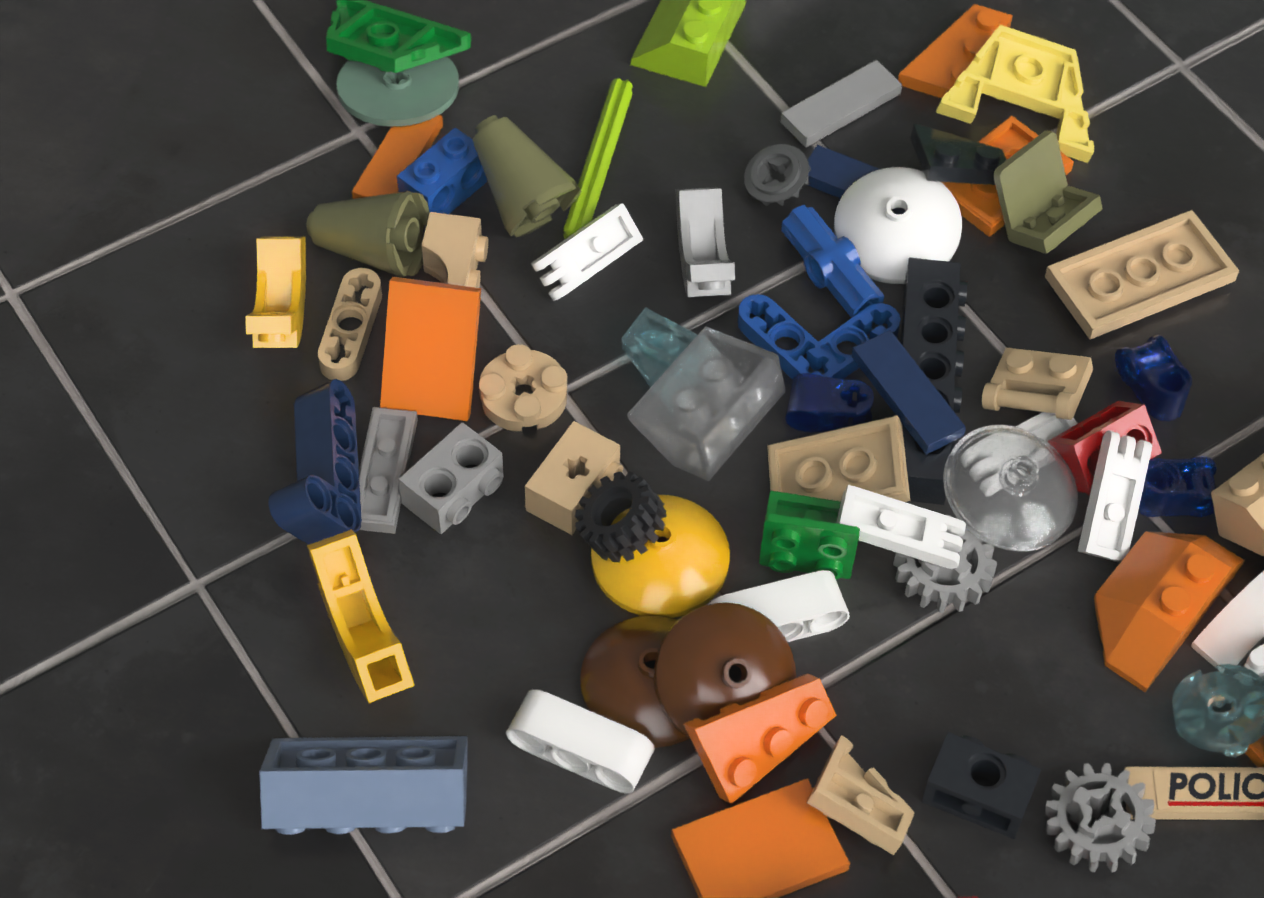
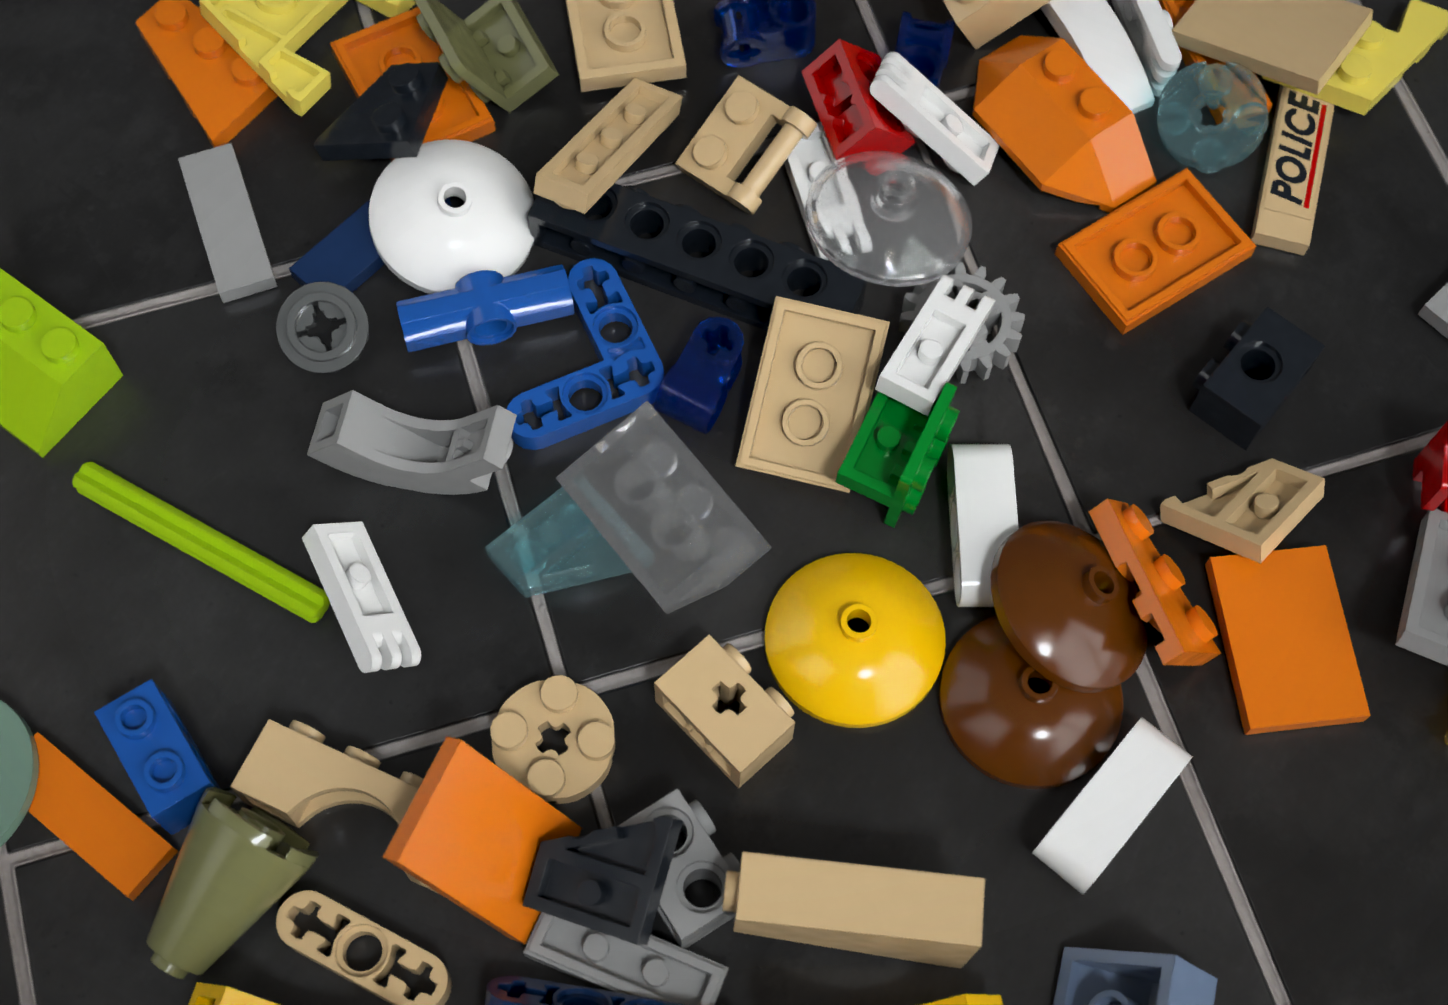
camera: 75 degrees left, 10 degrees up
olive cone [472,115,581,237] -> none
black tyre [575,472,666,562] -> none
dark blue tile [851,330,966,455] -> none
light grey gear [1045,763,1156,872] -> none
none -> black wing [522,816,683,945]
none -> tan plate [534,77,683,214]
none -> tan slope [722,852,985,969]
none -> orange tile [1055,168,1257,335]

